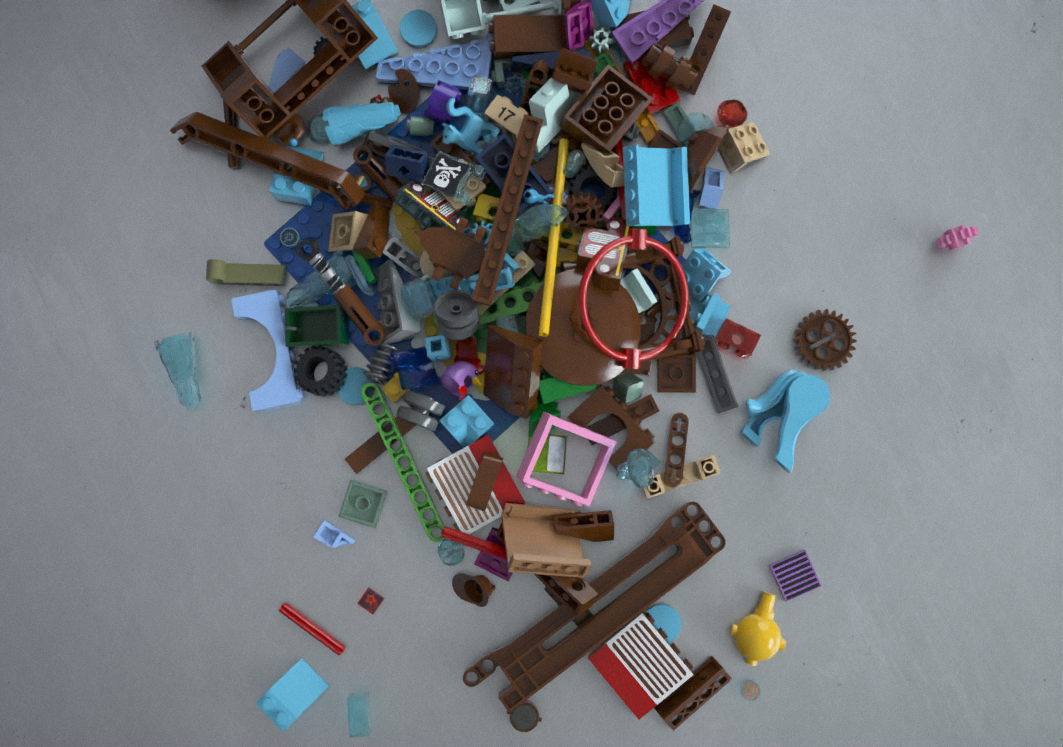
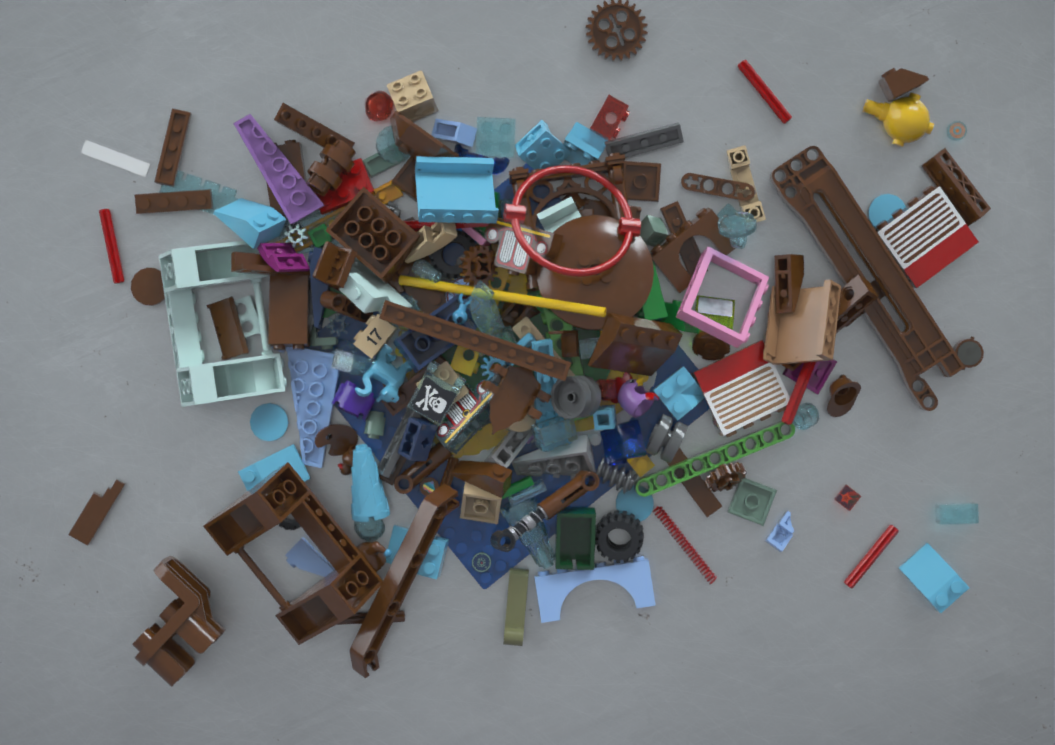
camera: 90 degrees left, 5 degrees up
clear light blue cone [154,332,201,409] -> none
reddish brown beam [466,452,503,512] -> none
medium azure animal [740,369,830,473] -> none
tile [769,550,821,602] -> none
none -> reddish brown bracket [548,330,579,357]
none -> red piece [653,506,717,585]
none -> reddish brown tile [692,331,730,361]
none -> reddish brown gear [705,462,747,492]
none -> red axle [738,60,792,124]
none -> reddish brown slope [878,68,929,102]

